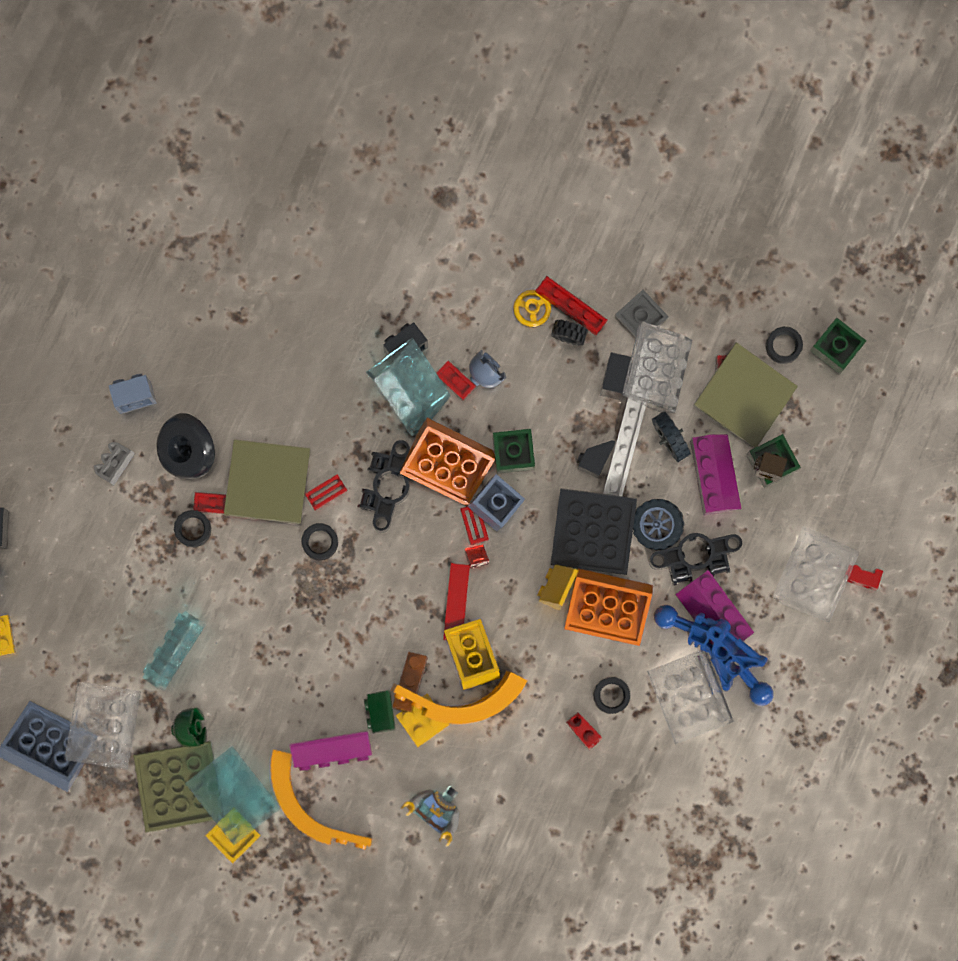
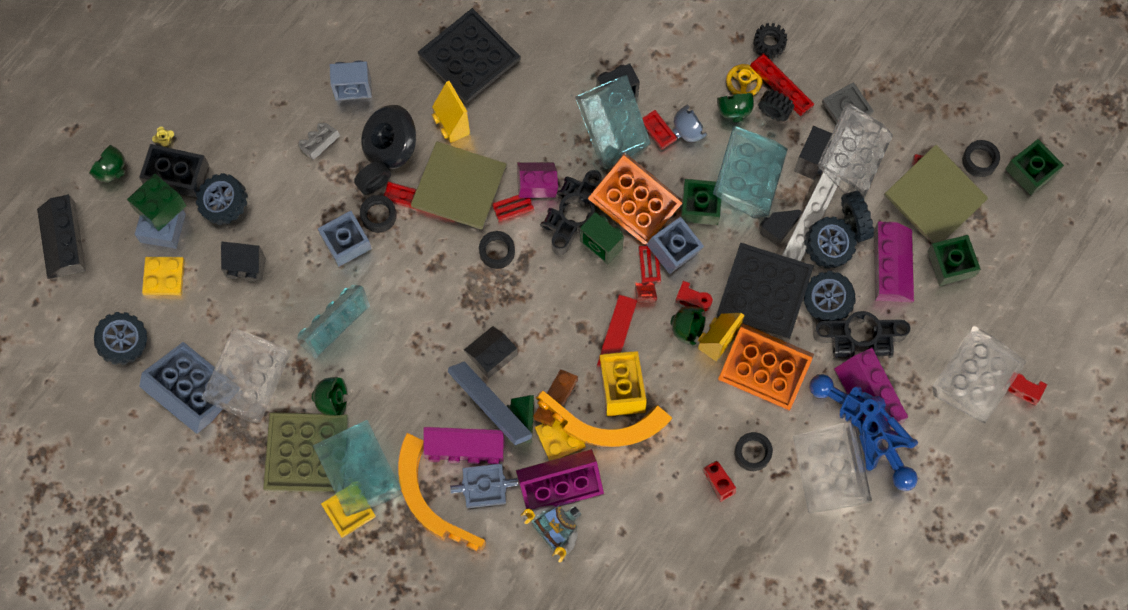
camera: 15 degrees right, 10 degrees down
dark brown brick [753,452,787,483] -> none
none -> black wheel [196,173,248,225]
none -> black slope [221,241,266,281]
none -> sand blue brick [318,211,372,267]
none -> black tyre [354,161,391,195]
none -> black plate [418,8,521,104]
none -> yellow slope [431,81,470,144]
none -> sand blue tile [448,361,532,445]
none -> sand blue plate [450,464,518,508]
none -> black slope [464,326,518,379]
none -> magenta slope [516,449,604,510]
none -> magenta slope [517,162,558,198]
none -> dark green brick [580,212,624,265]
none -> dark green cylinder [670,306,706,346]
none -> red leg [675,280,713,312]
none -> clear light blue slope [713,126,788,218]
none -> dark green cylinder [717,93,754,122]
none -> black tyre [753,23,787,59]
none -> black wheel [804,216,857,269]

